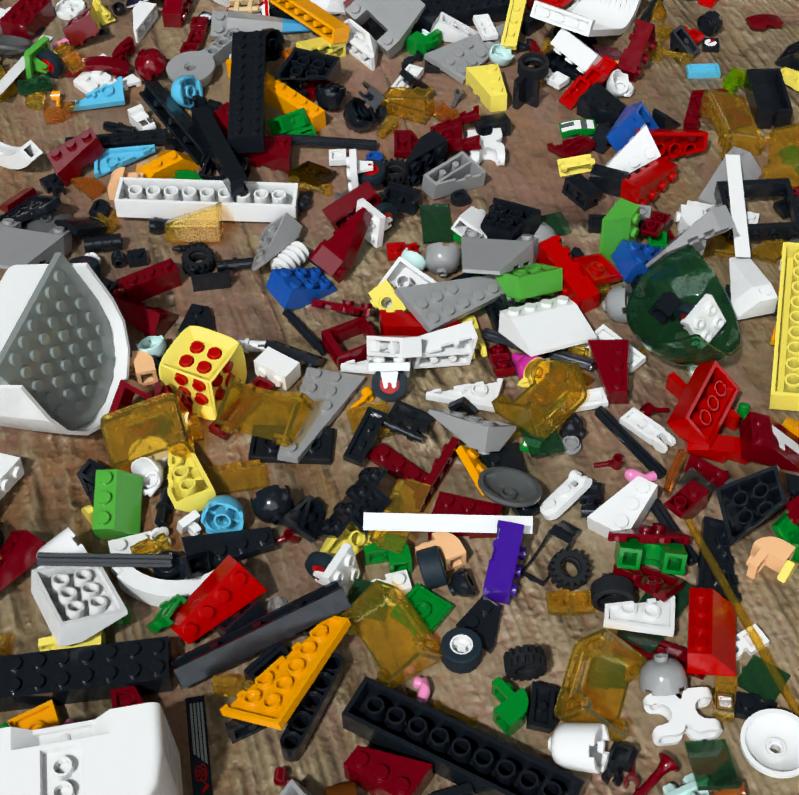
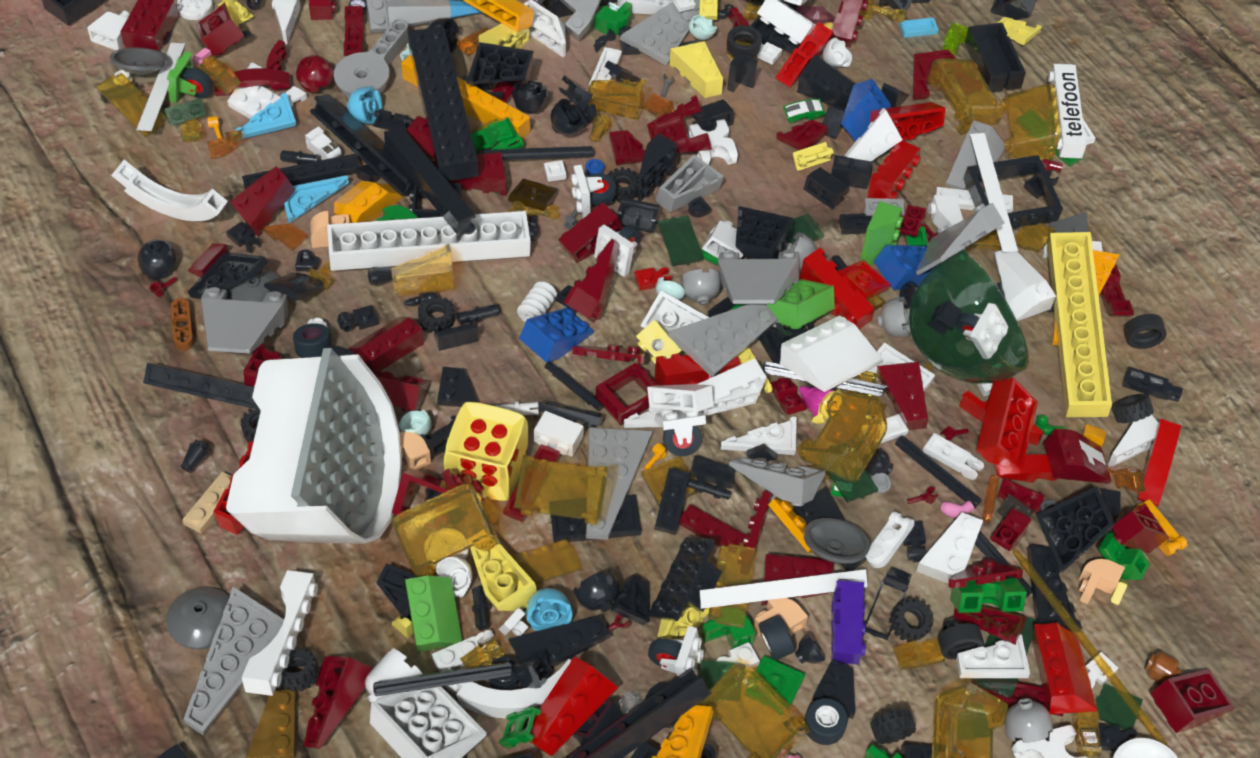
camera: 15 degrees left, 5 degrees up
black axle [84,233,123,253] -> none
light grey wedge [251,212,303,271] -> none

